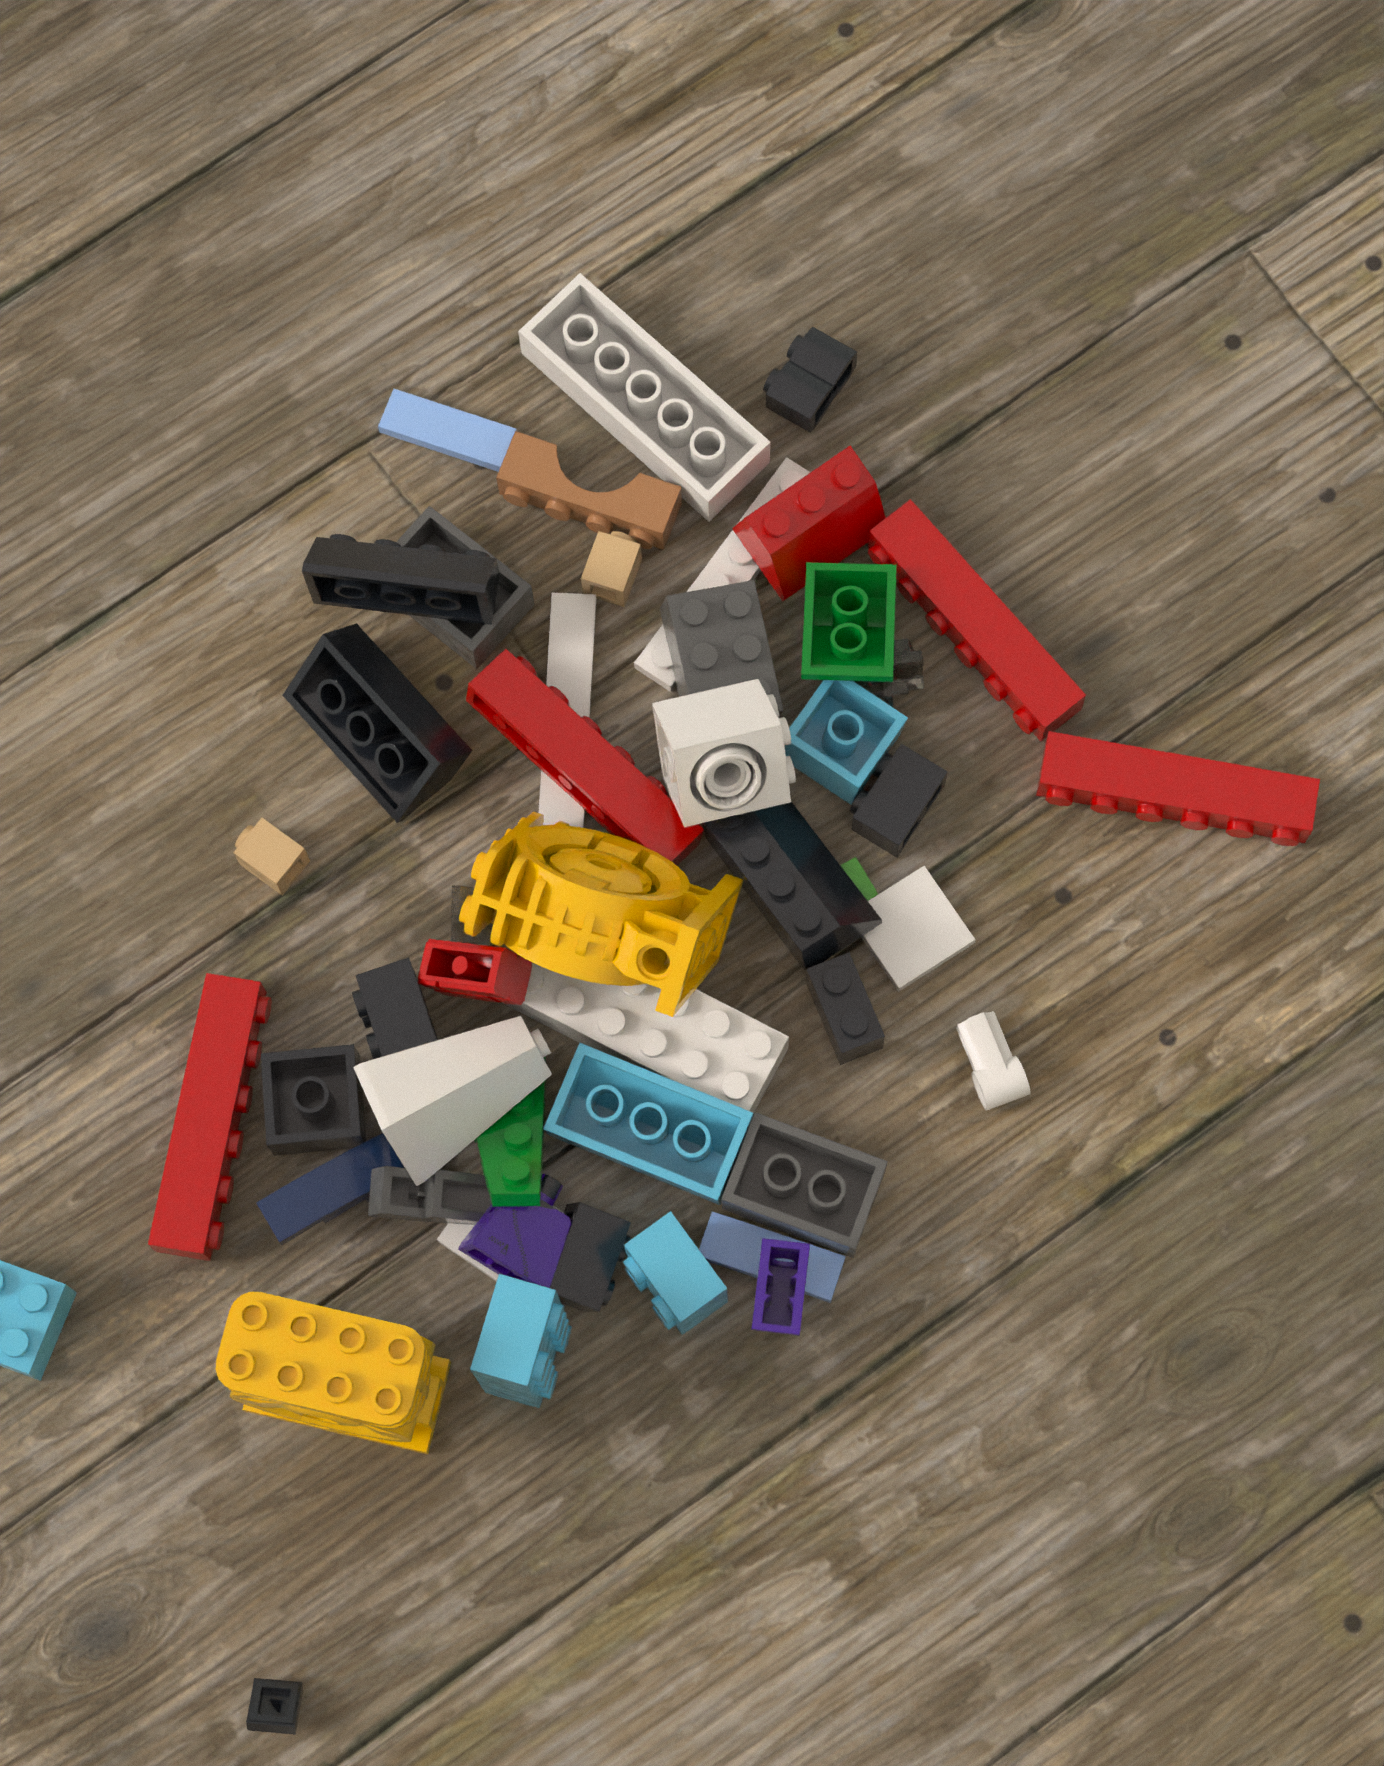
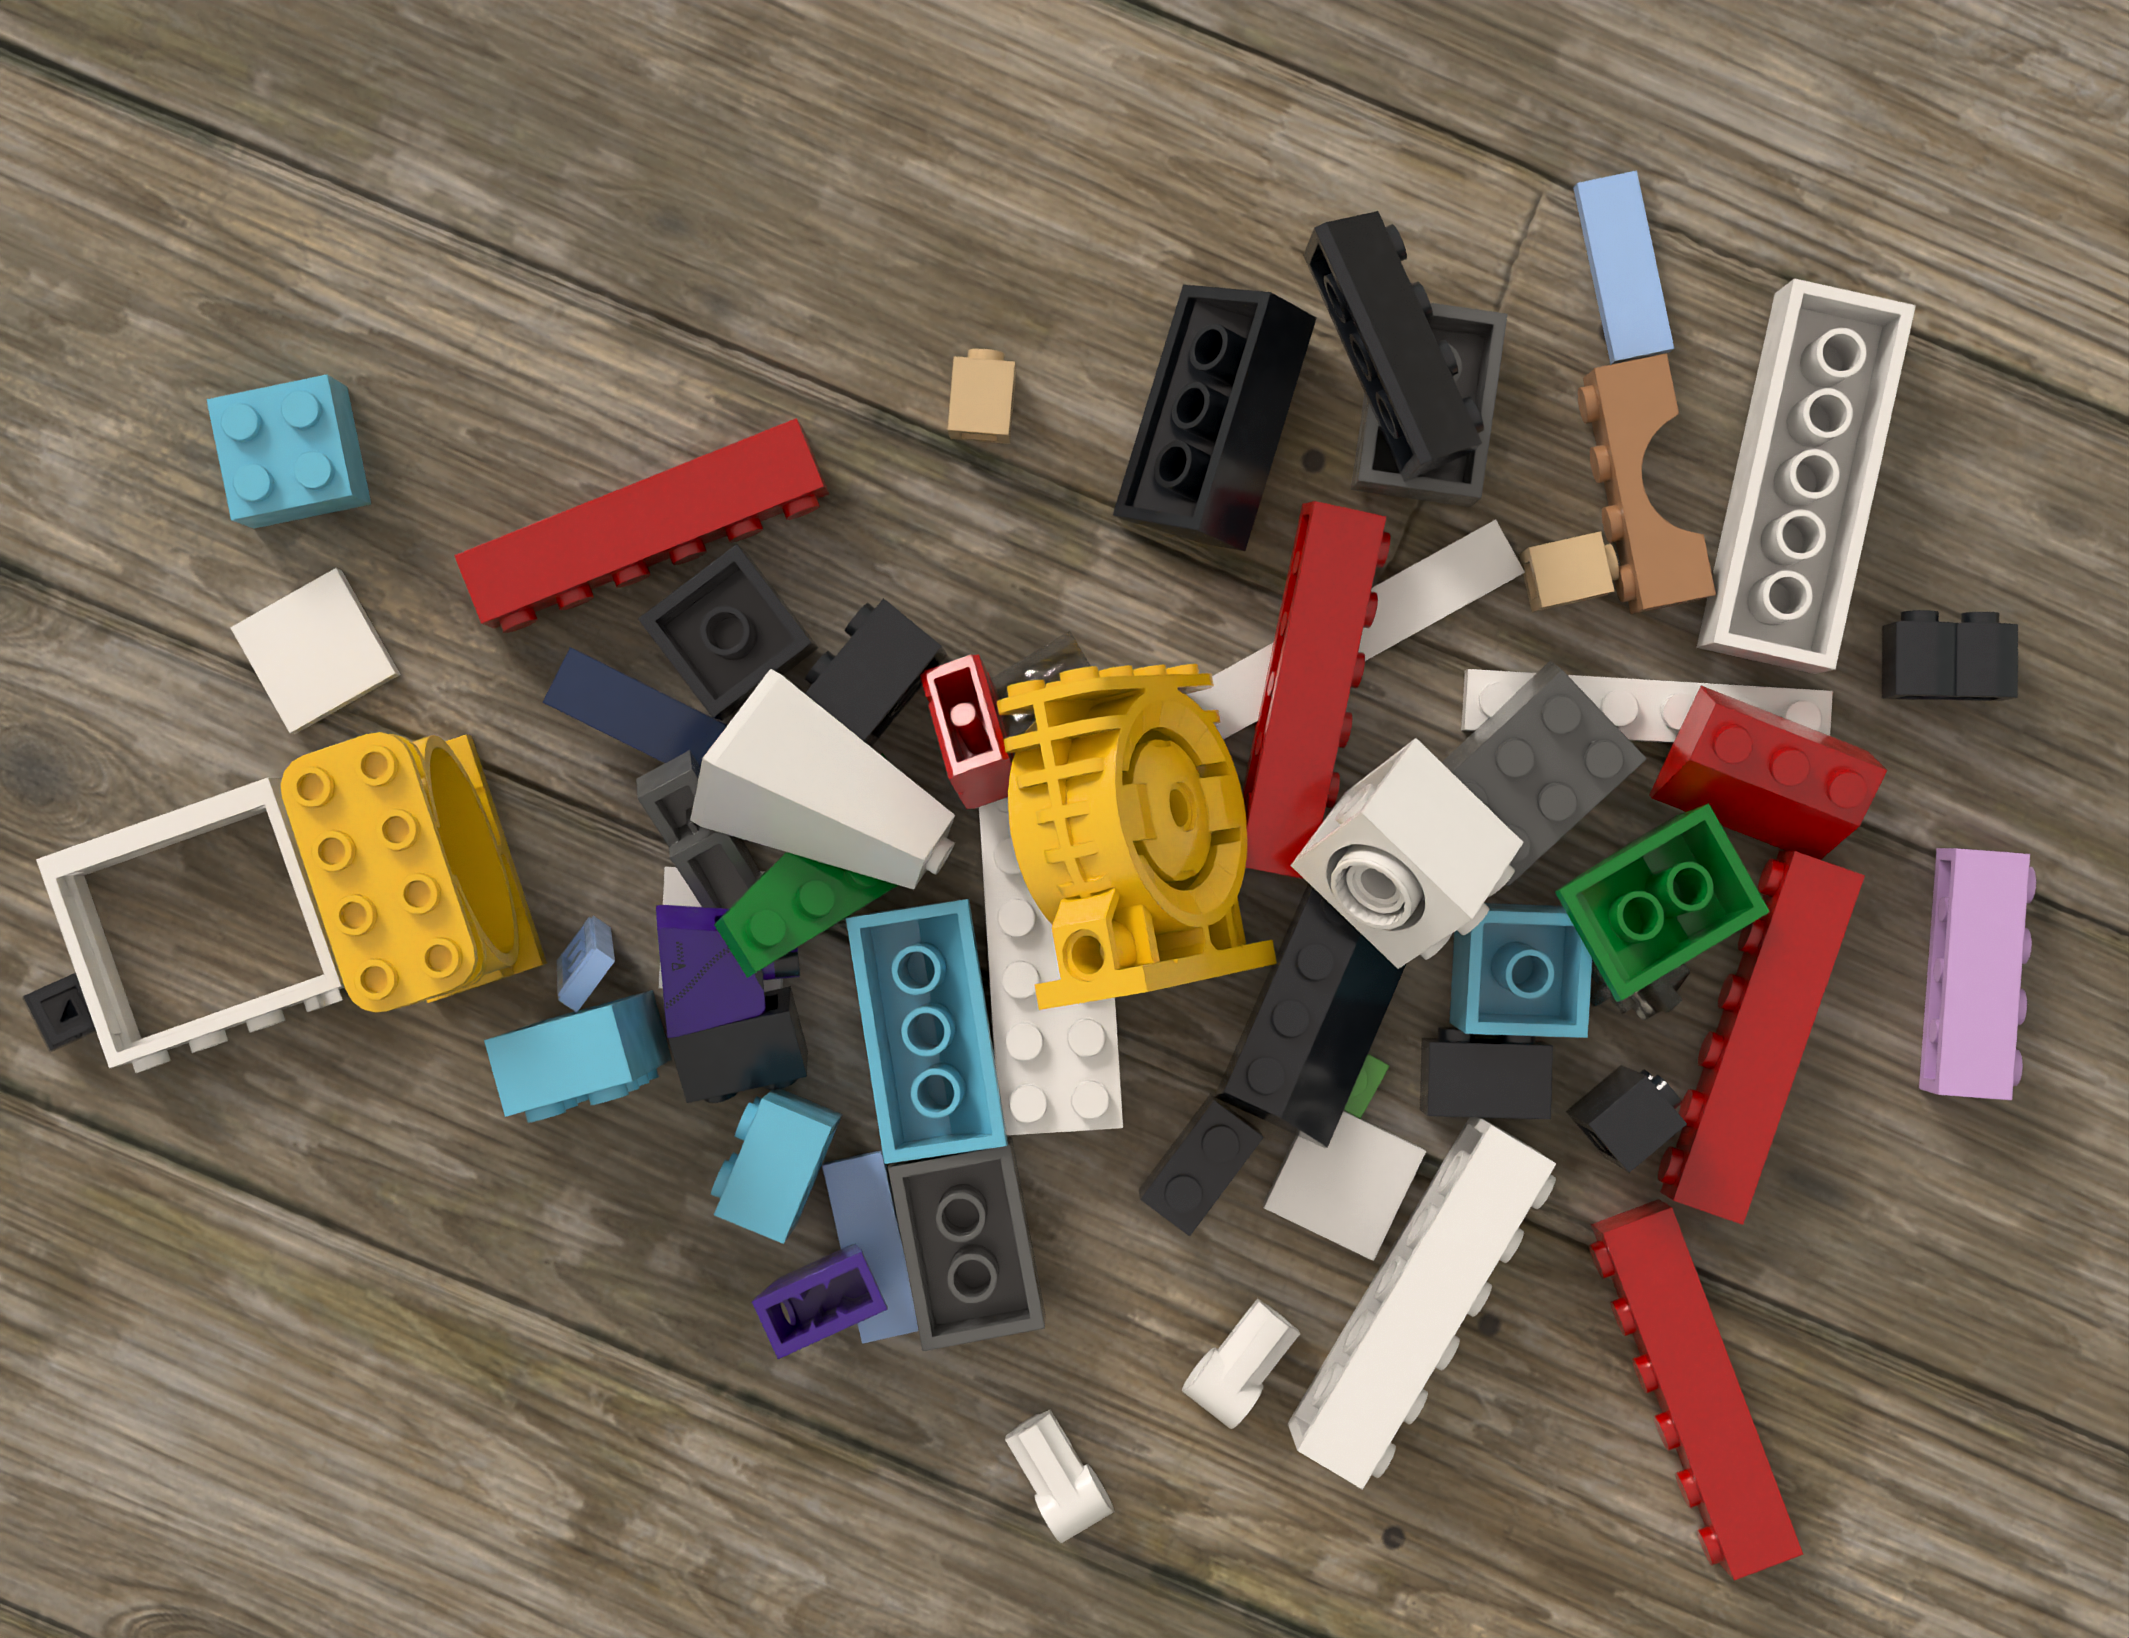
camera: 60 degrees right, 15 degrees up
none -> white window [36,777,345,1073]
none -> white tile [230,568,401,734]
none -> light blue tile [557,916,615,1013]
none -> white piece [1005,1410,1115,1543]
none -> white brick [1288,1117,1556,1490]
none -> black brick [1566,1065,1687,1173]
none -> lavender brick [1919,848,2036,1100]

